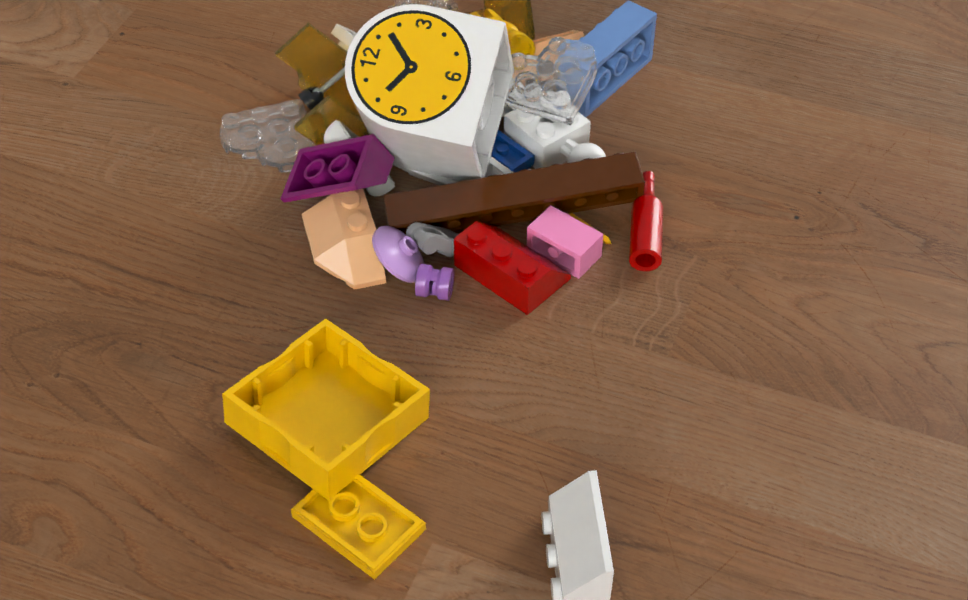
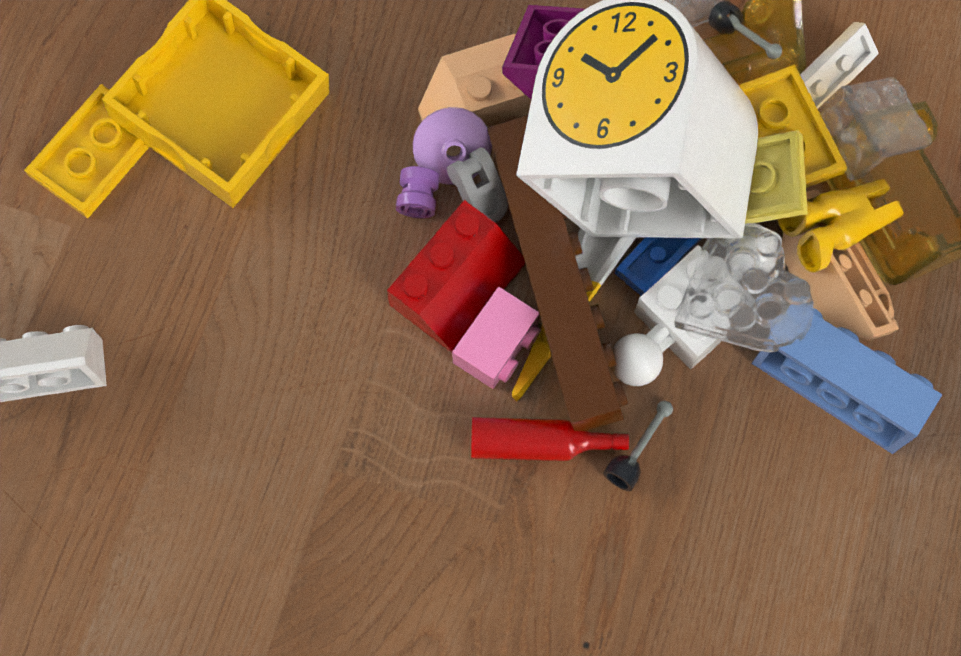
camera: 85 degrees right, 25 degrees up
none -> hinge [603,401,673,491]

